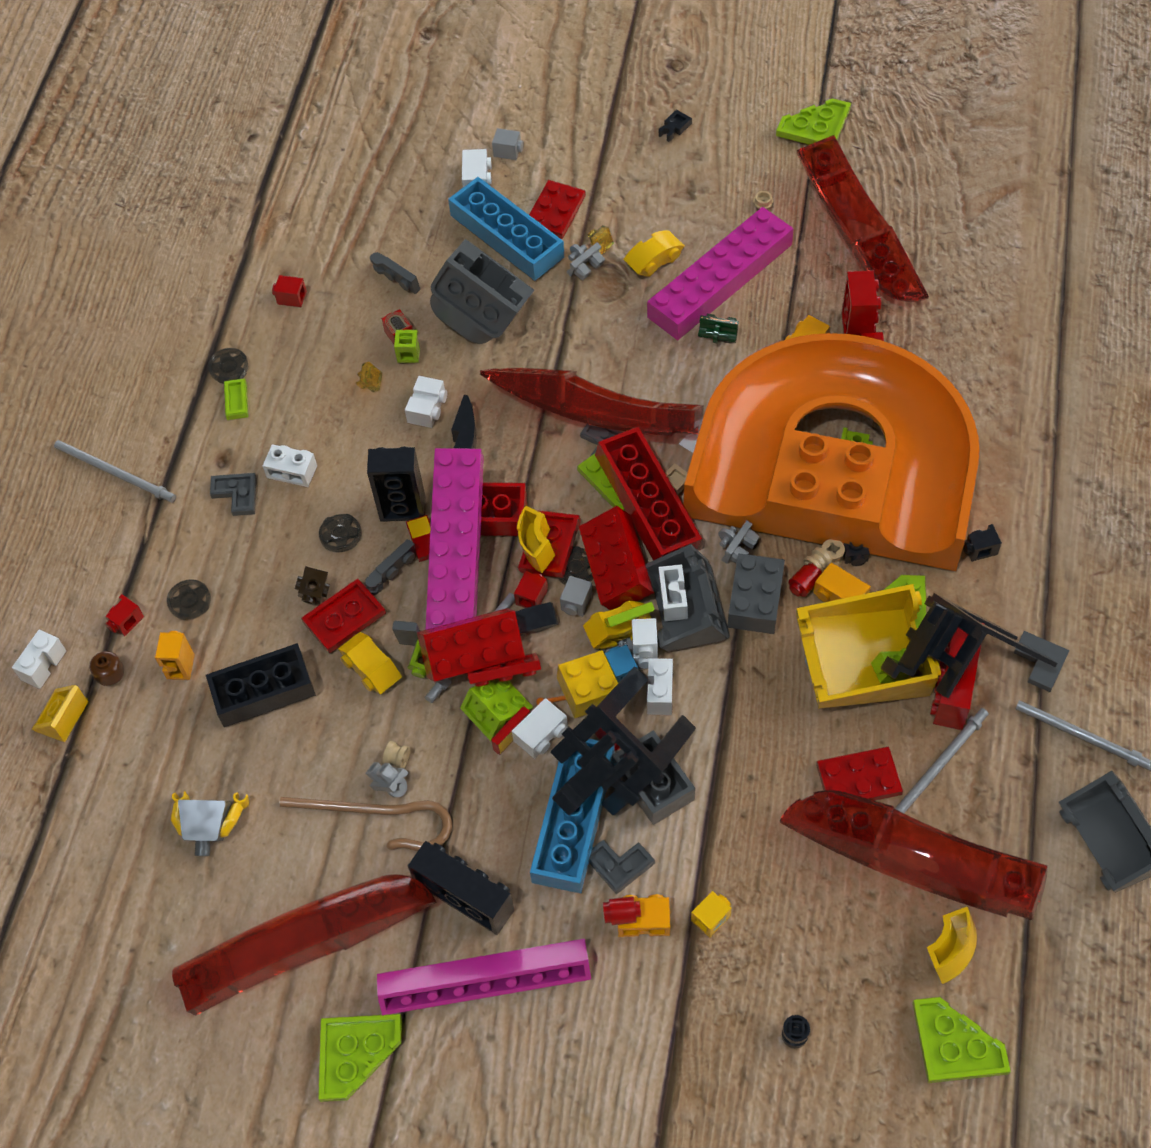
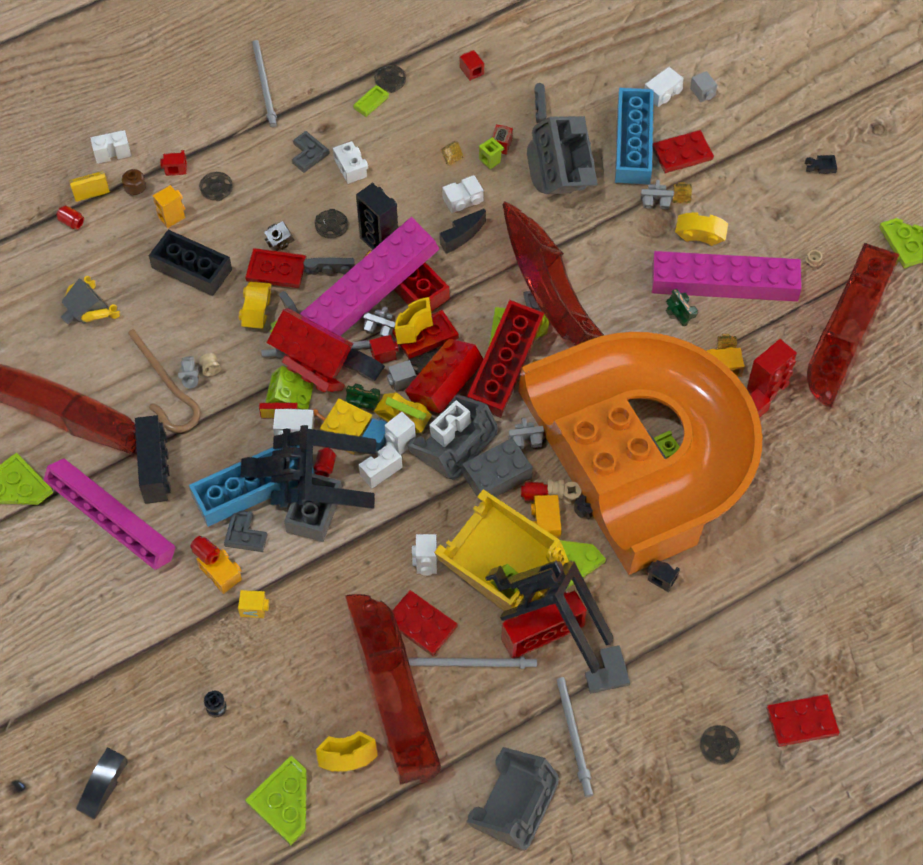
camera: 45 degrees right, 0 degrees up
none -> red brick [56,205,84,229]
none -> dark green hips [345,383,380,411]
none -> light grey hips [363,306,395,337]
none -> white brick [412,534,437,576]
none -> clear yellow tile [716,333,737,350]

